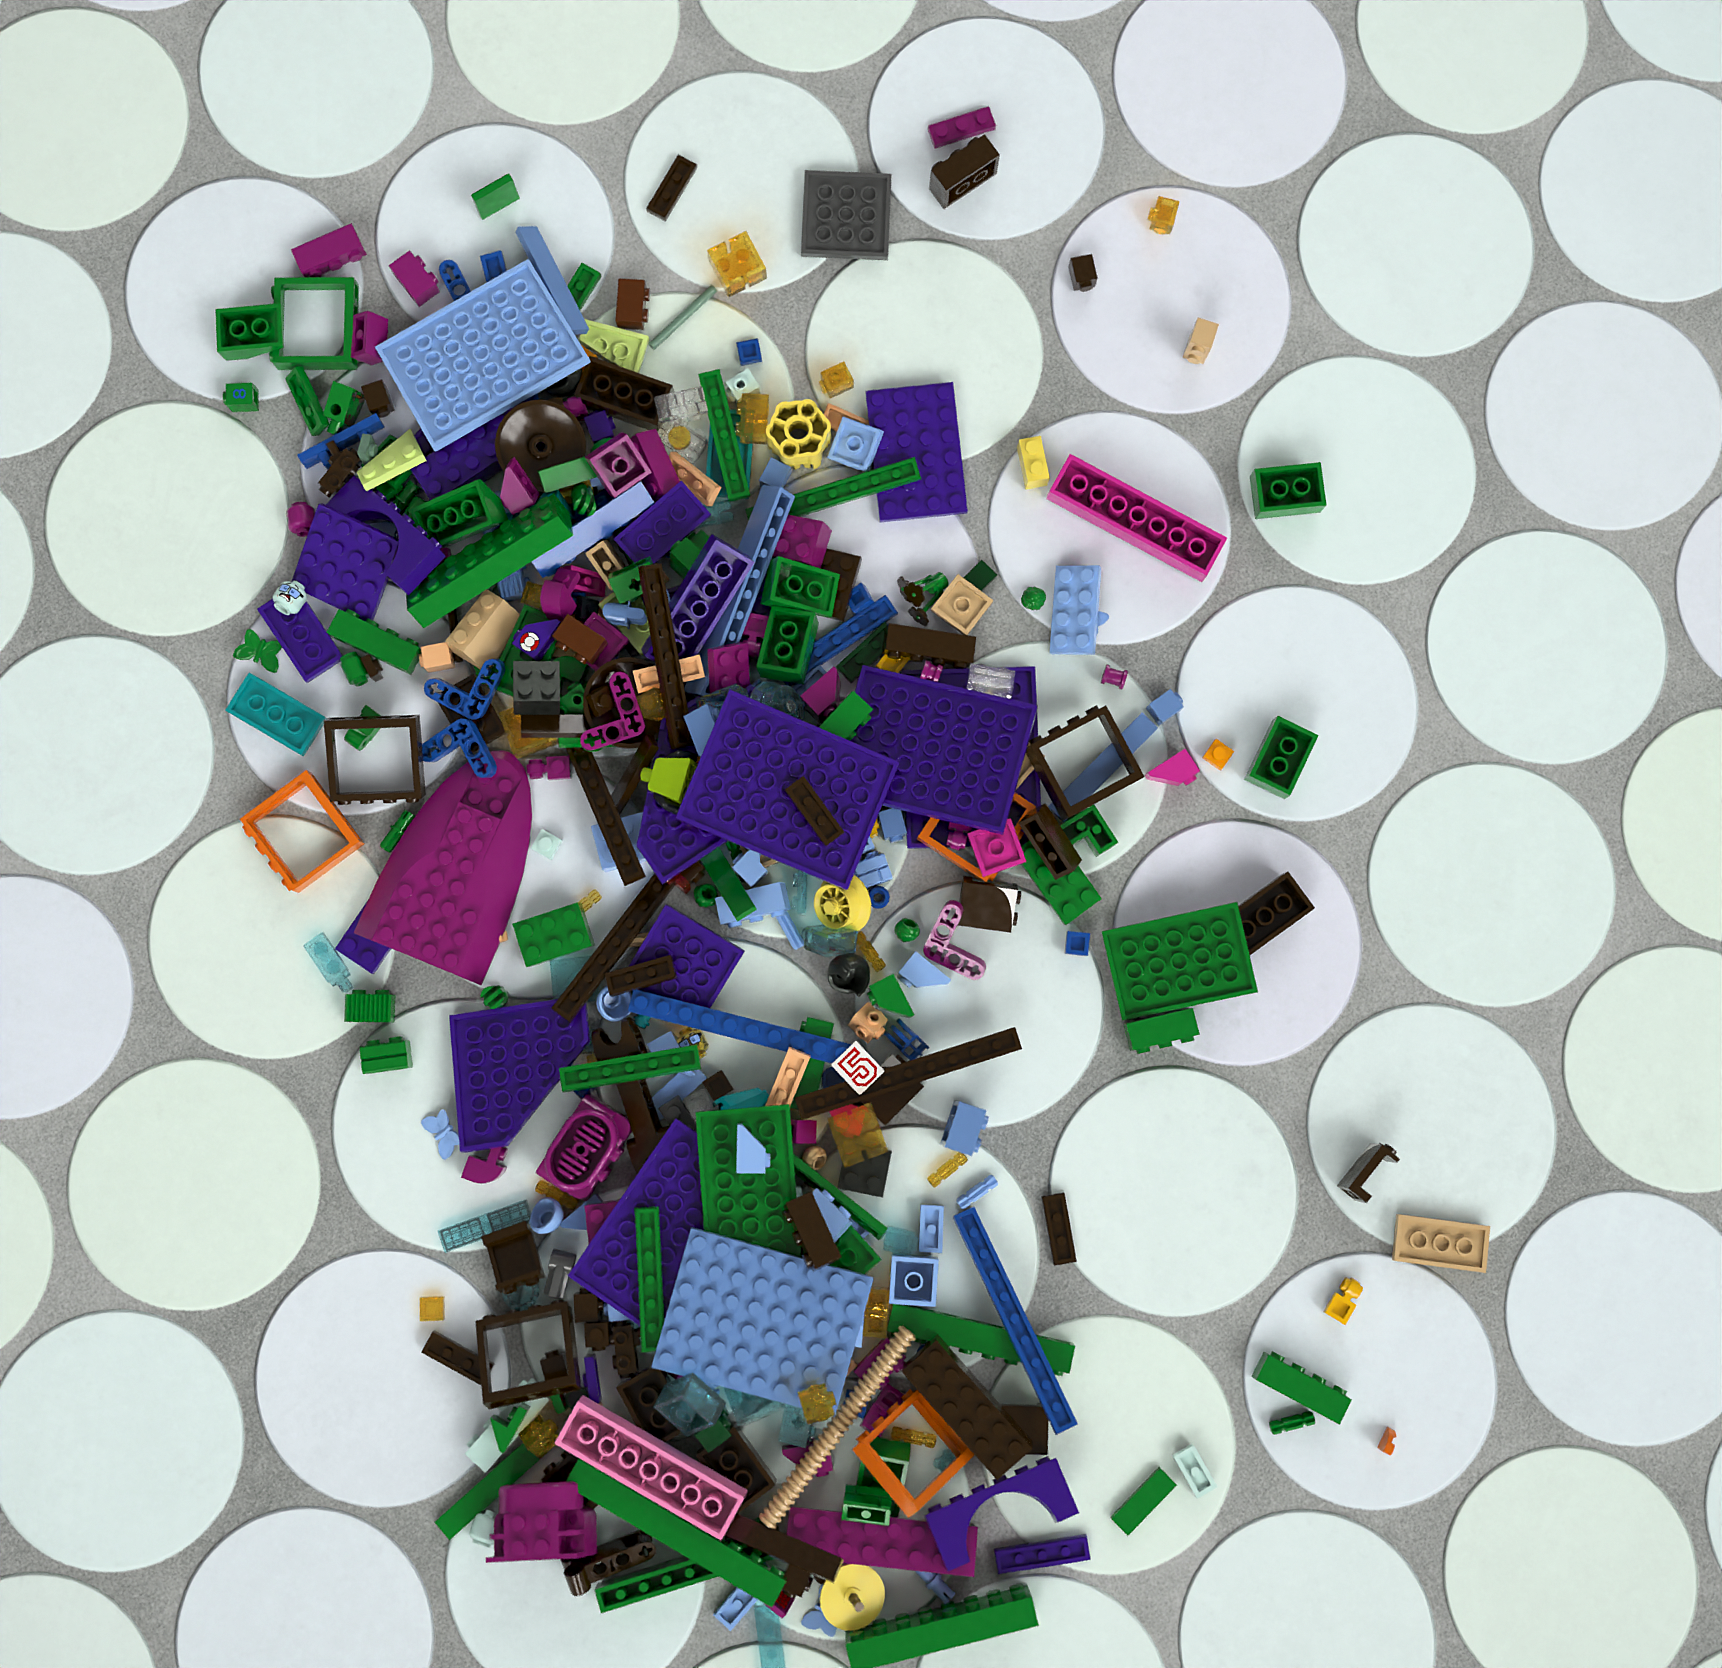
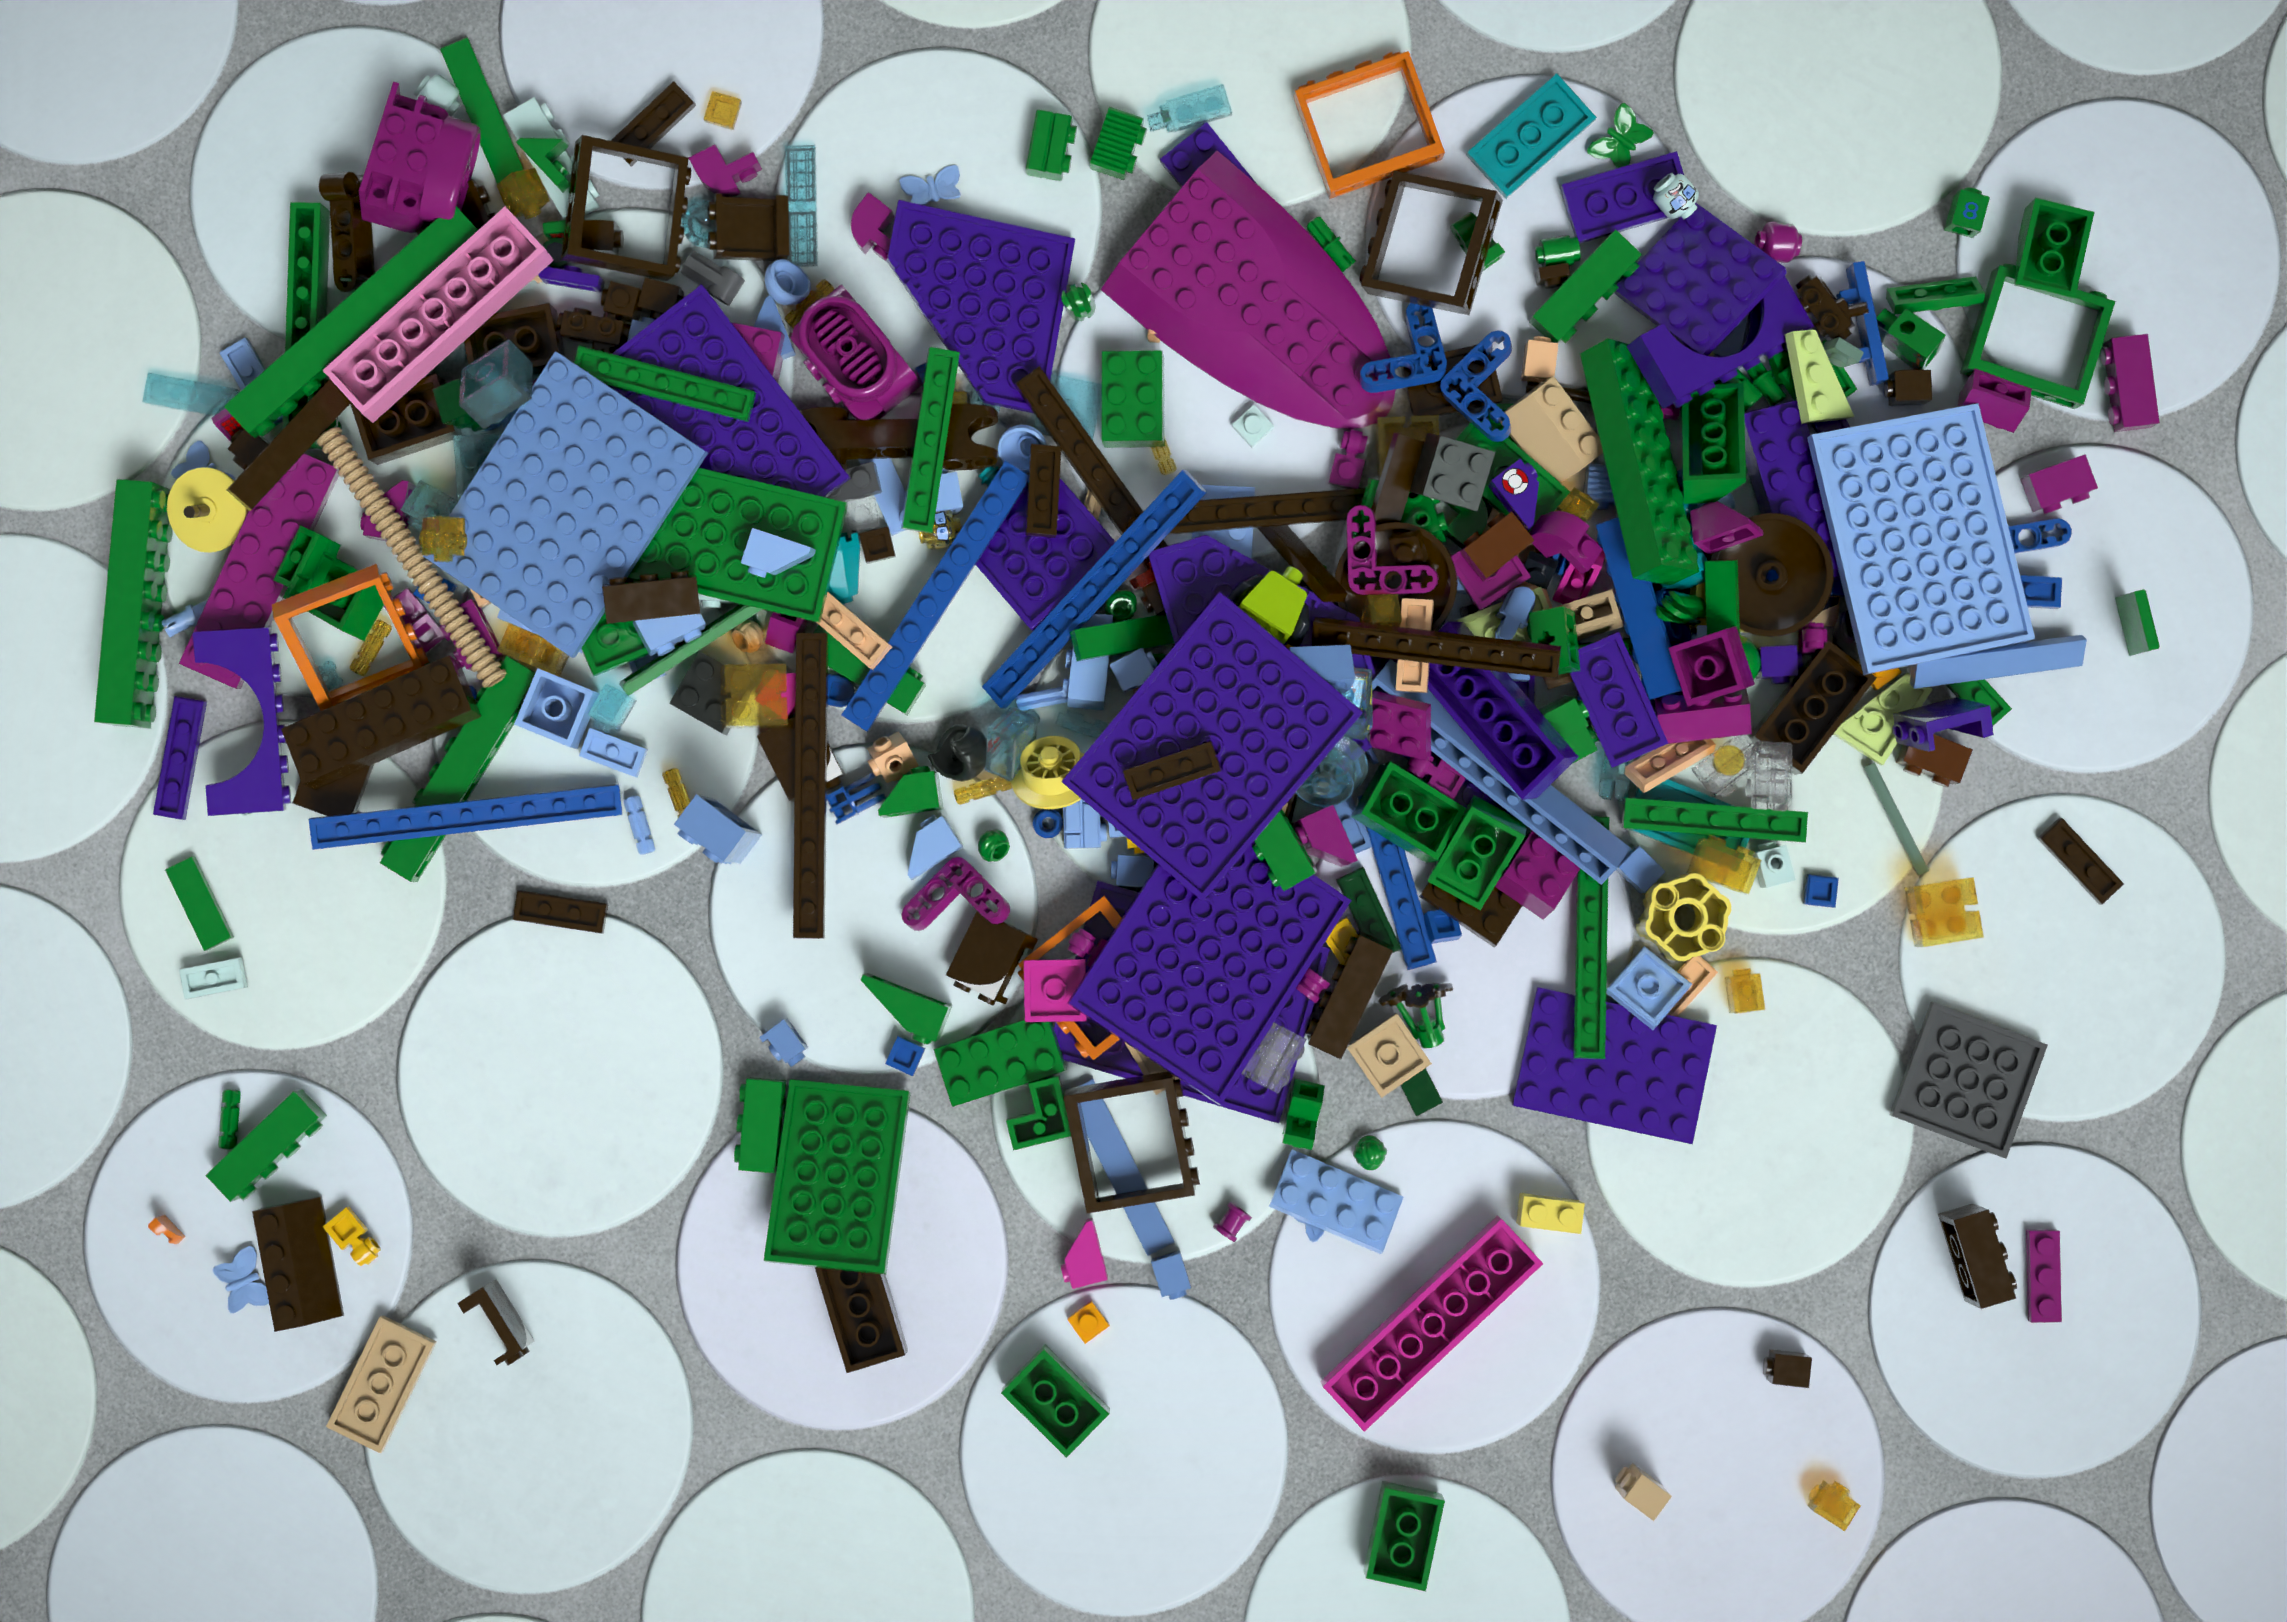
camera: 120 degrees right, 5 degrees up
white sticker [831,1041,884,1095] -> none
dark brown brick [1019,803,1082,880] -> none
none -> light blue piece [213,1246,269,1313]
none -> dark brown slope [252,1196,344,1332]
none -> magenta brick [689,144,762,197]
none -> medium blue brick [759,1018,809,1067]
none -> green slope [861,973,952,1045]
none -> blue plate [982,470,1207,709]
none -> green brick [1282,1078,1325,1150]
none -> dark purple panel [1893,697,1994,752]

